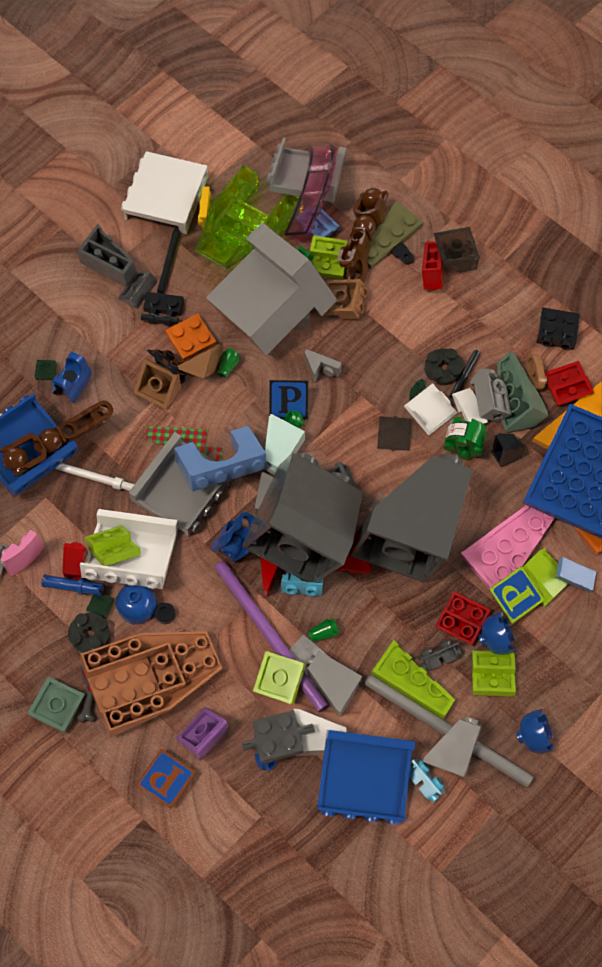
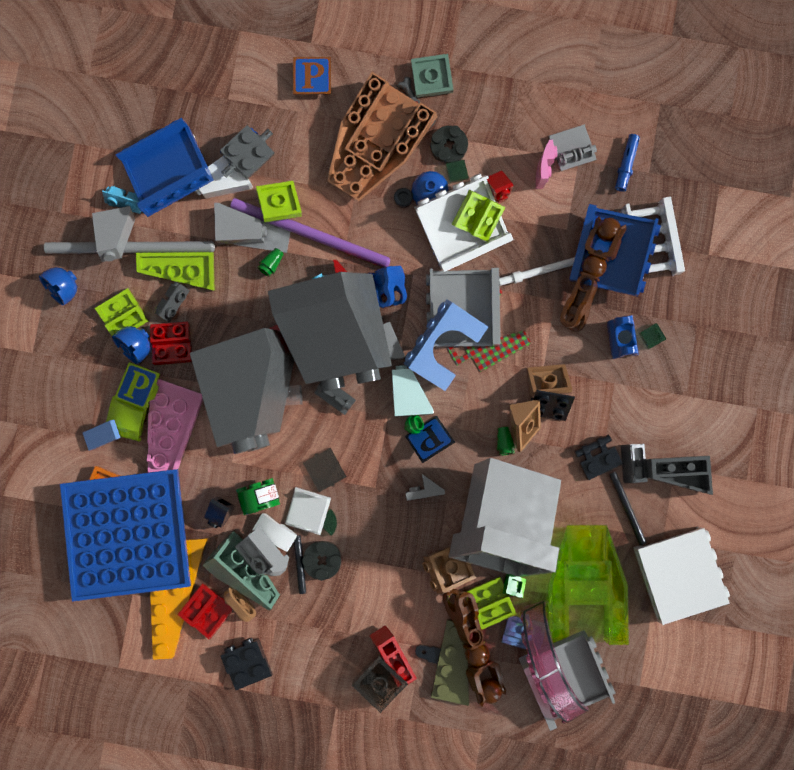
camera: 145 degrees right, 20 degrees up
blue pin [41,574,104,596] -> none
orange plate [165,314,217,362] -> none
medium lavender slope [176,708,229,761] -> none
yellow plate [198,187,213,233] -> none

